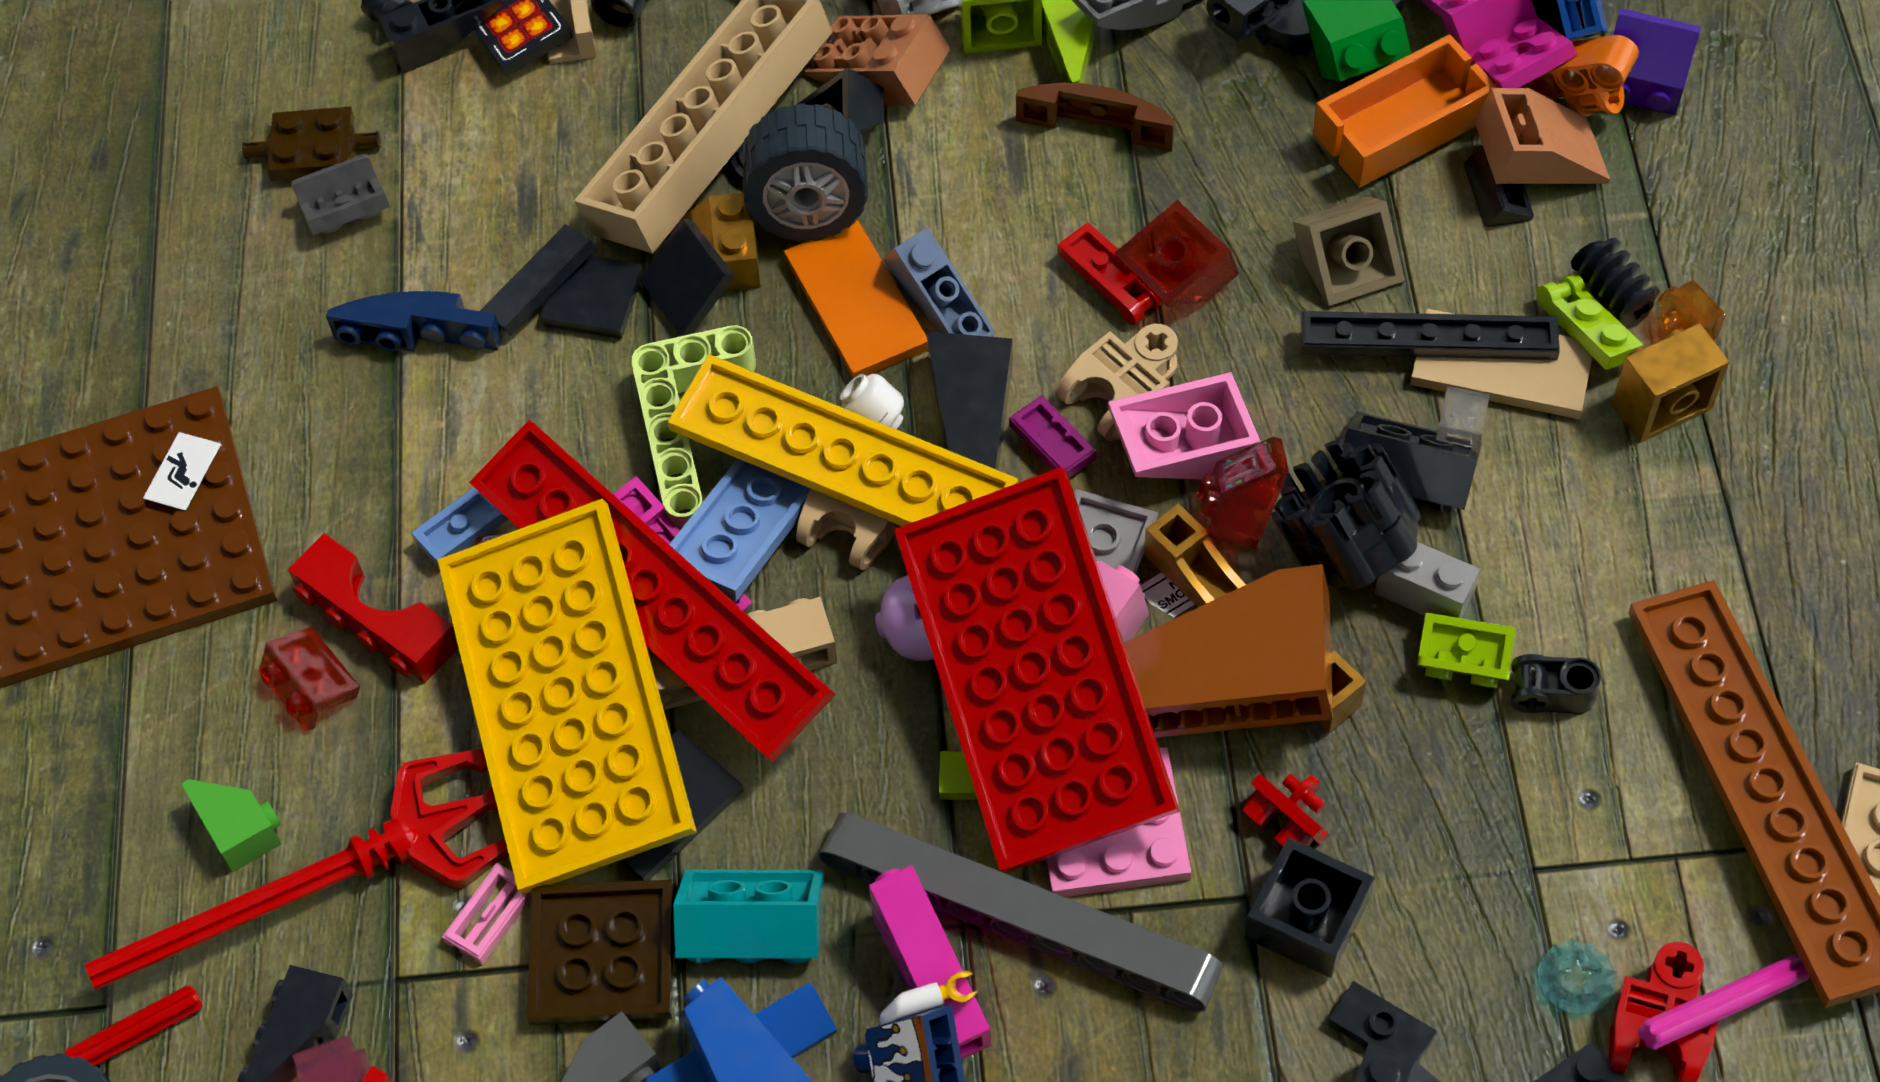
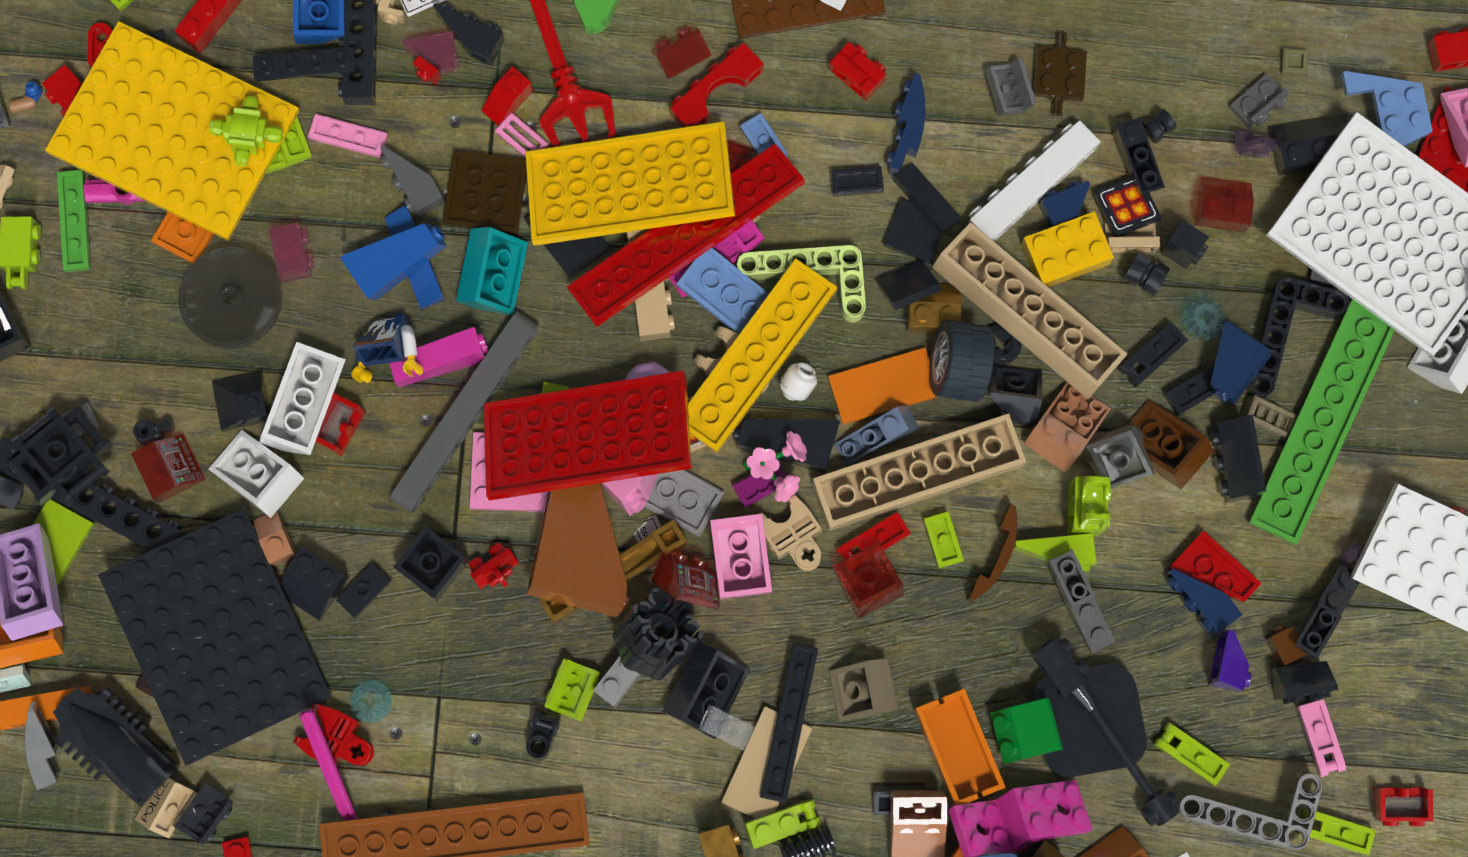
camera: 95 degrees right, 20 degrees up
none -> red slope [481,66,533,126]
none -> bright pink plant [743,431,807,502]
none -> tan brick [812,414,1026,531]
none -> red brick [829,42,887,101]
none -> black plate [831,166,884,197]
none -> lime plate [923,511,964,569]
none -> white brick [968,121,1100,242]
none -> yellow brick [1021,211,1114,287]
none -> dark blue slope [1039,180,1090,228]

